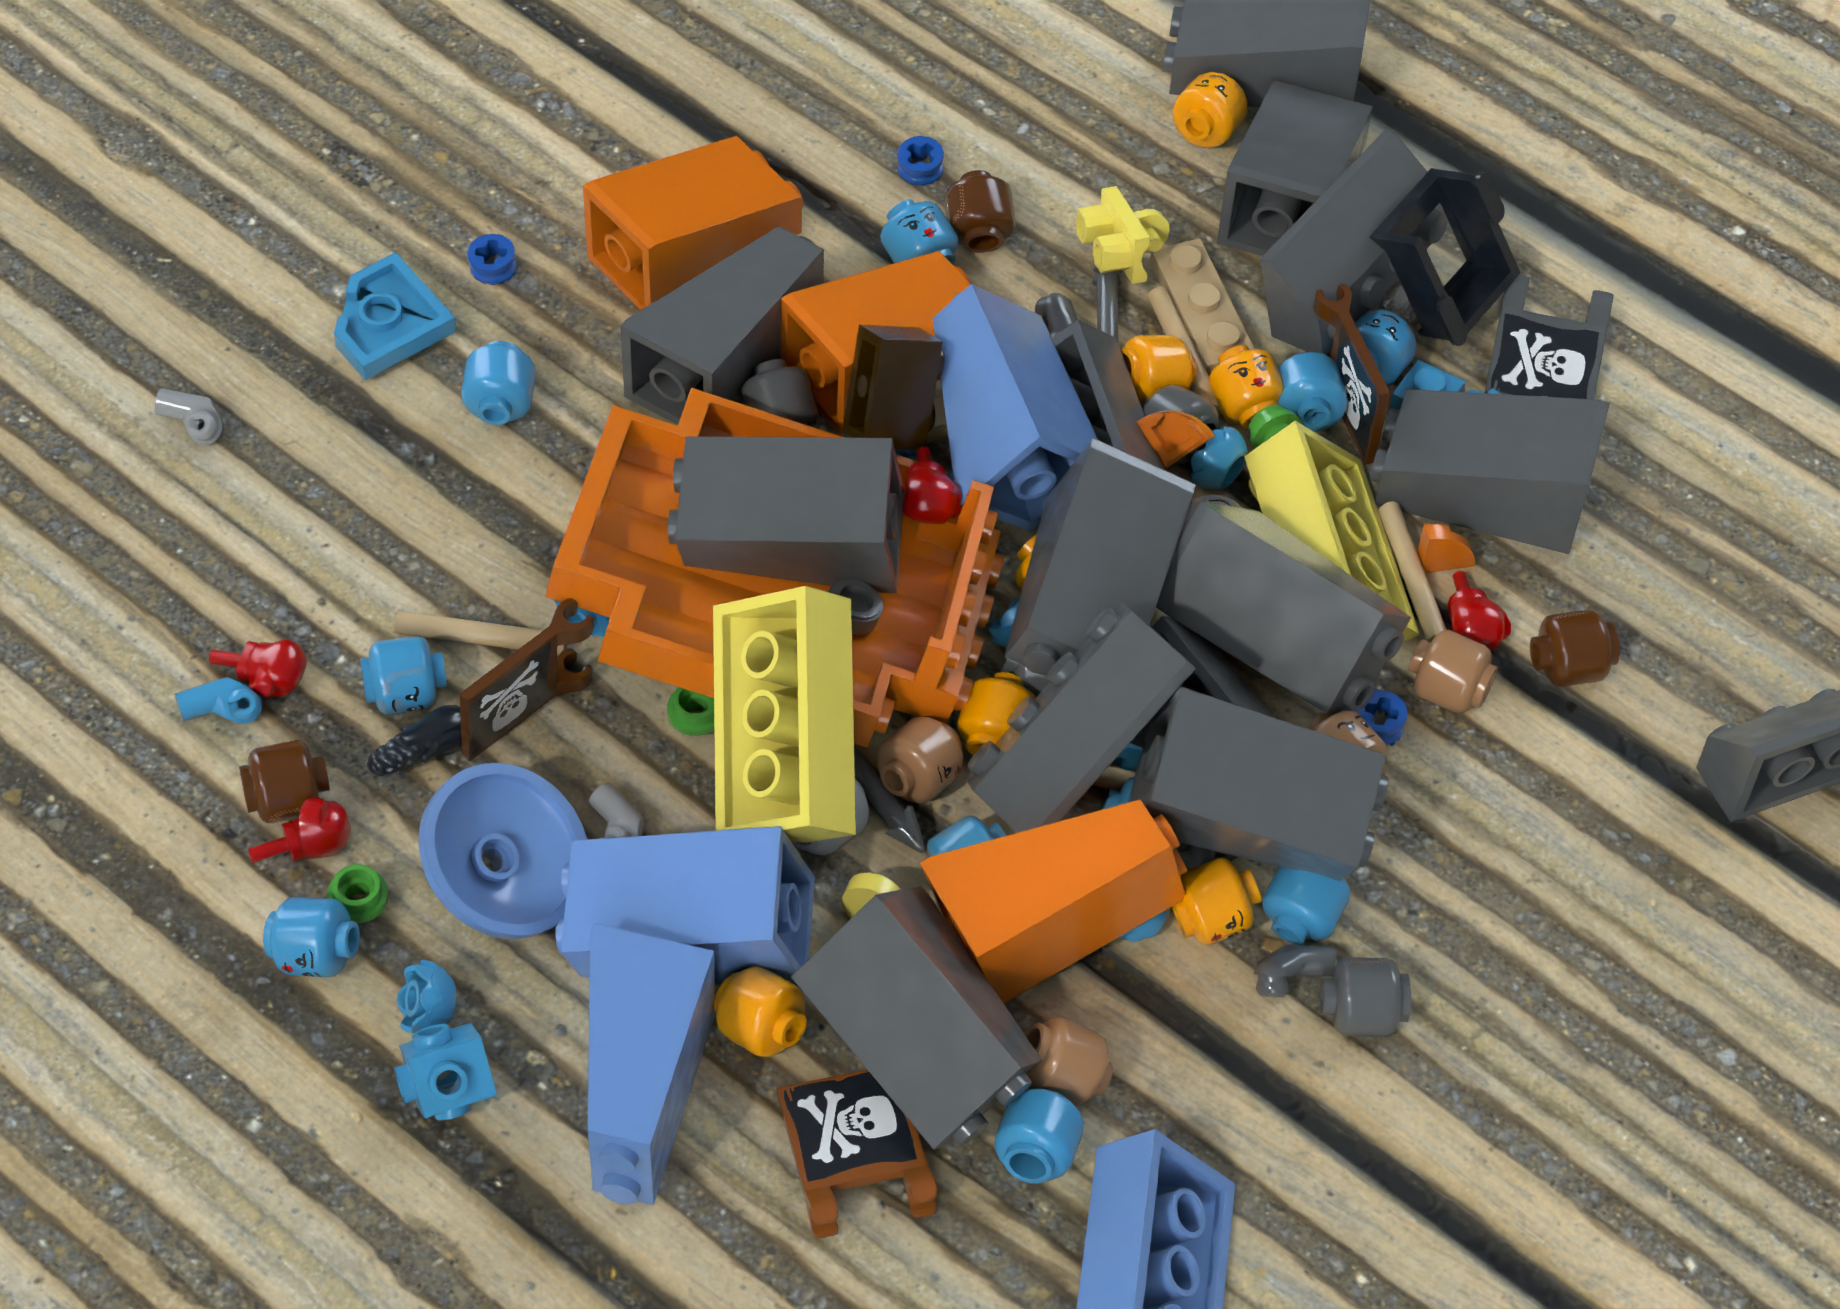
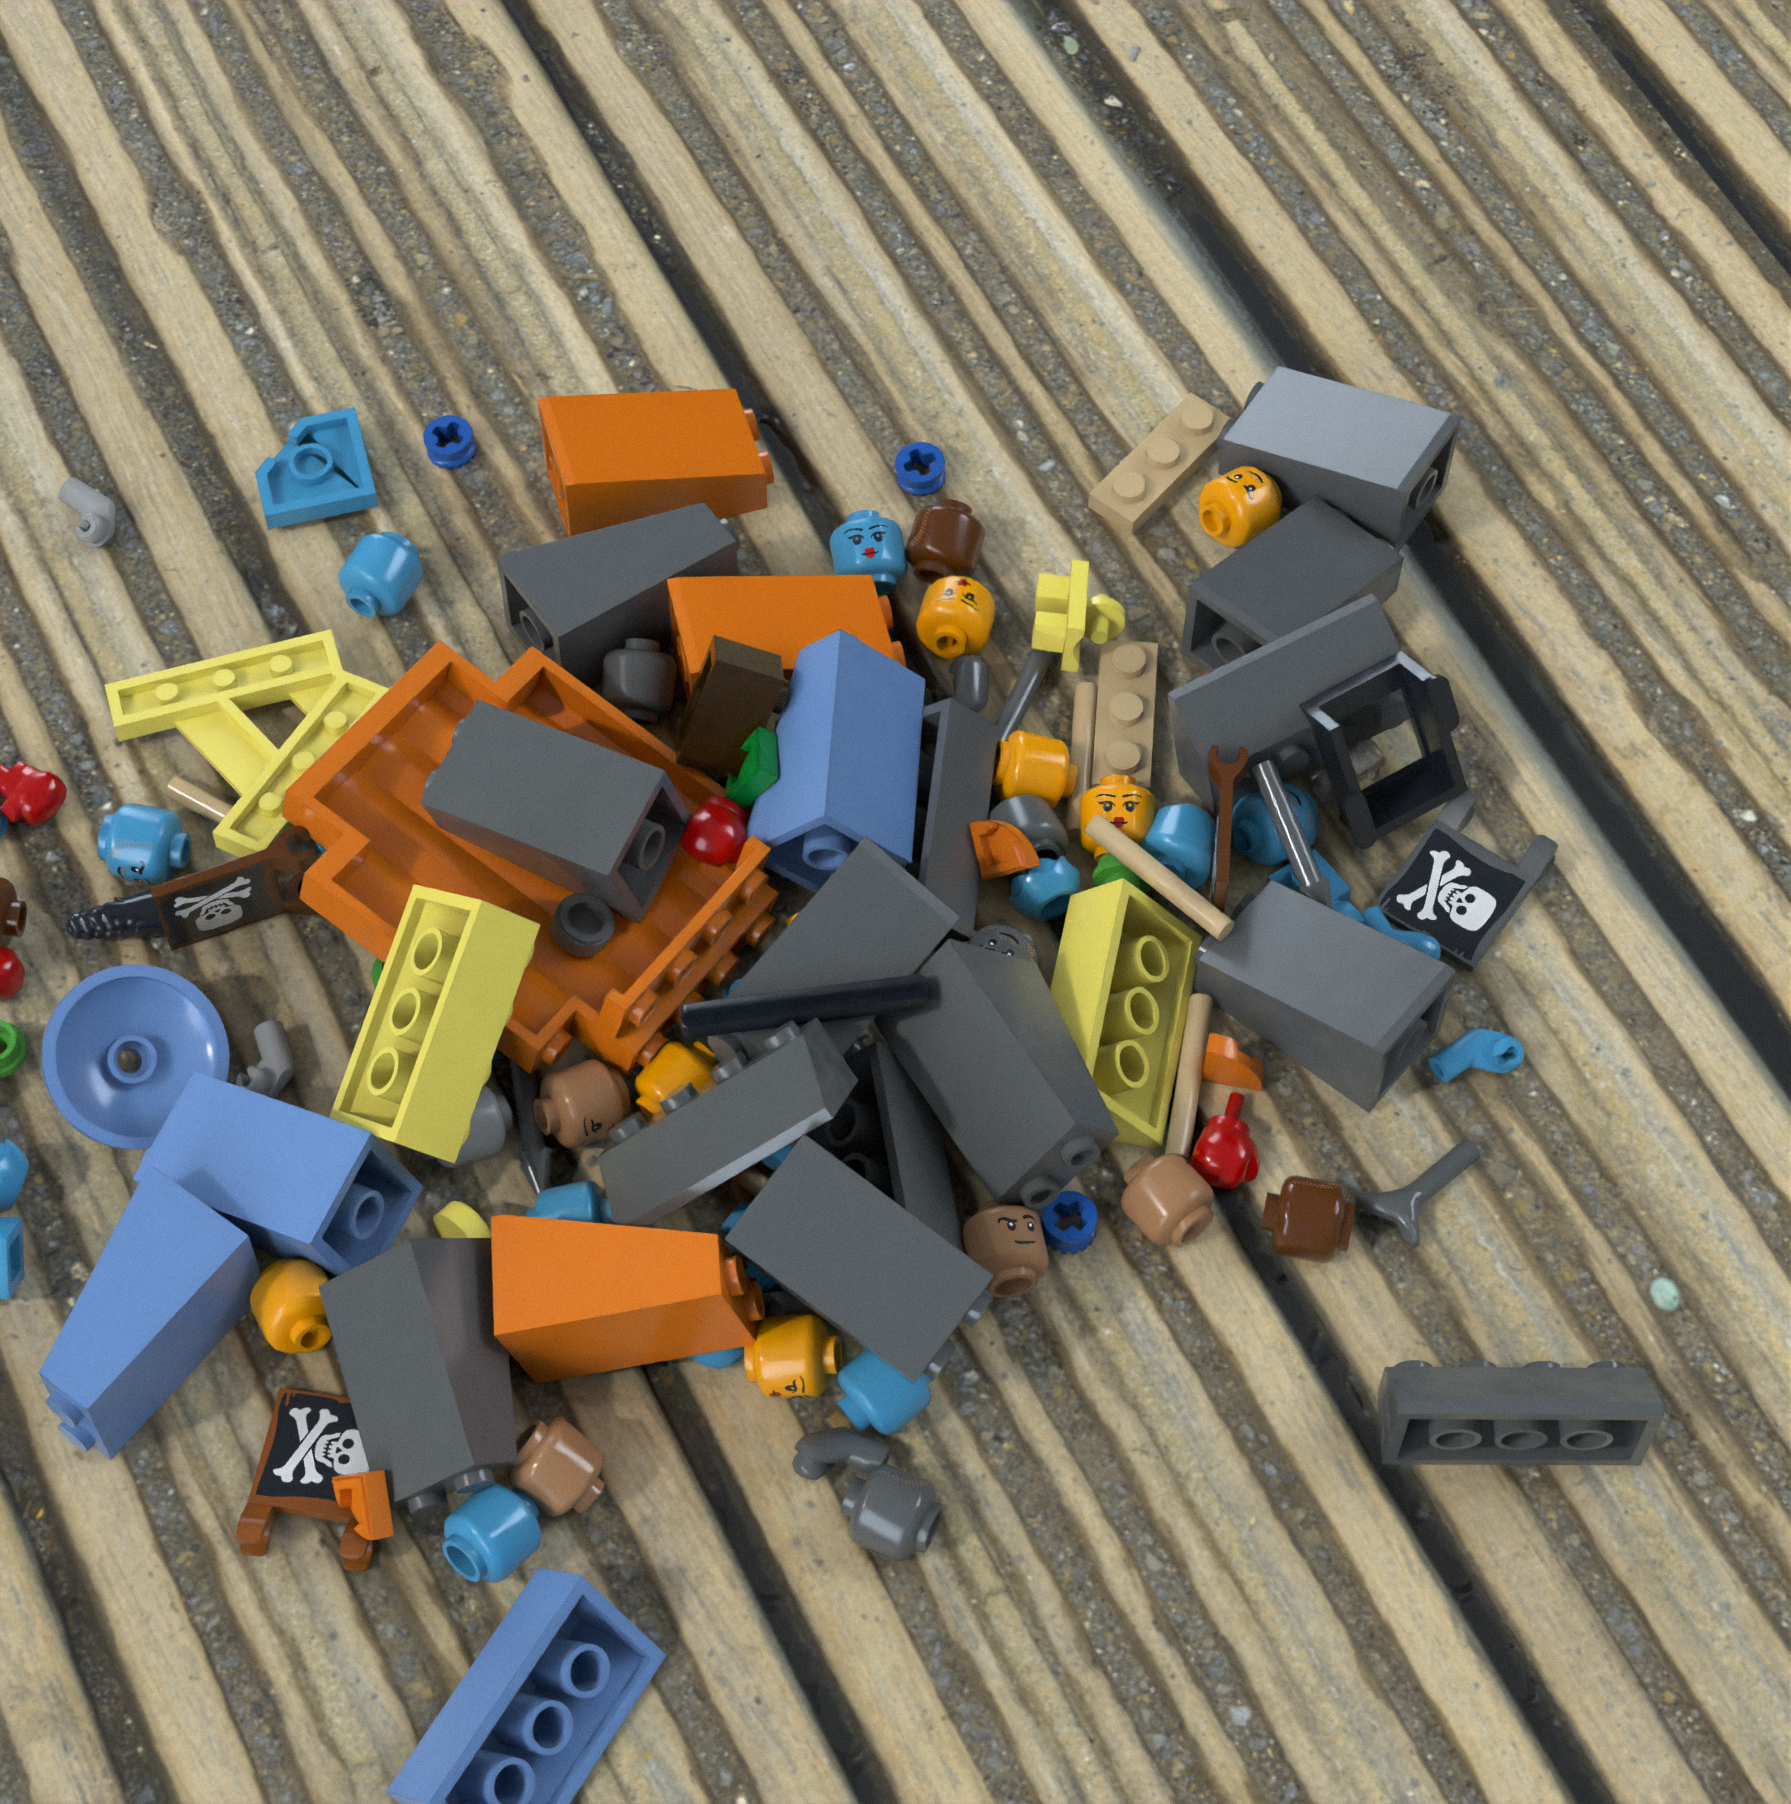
camera: 25 degrees right, 5 degrees up
none -> light yellow plate [104,629,389,857]
none -> orange tile [332,1470,394,1540]
none -> black axle [679,974,929,1039]
none -> green tile [725,726,778,810]
none -> light orange head [916,576,996,660]
none -> tan bar [1085,815,1235,941]
none -> tan plate [1088,392,1231,536]
none -> dark grey piece [1251,760,1332,908]
none -> dark grey piece [1355,1139,1480,1248]
none -> dark azure arm [1429,1028,1524,1083]

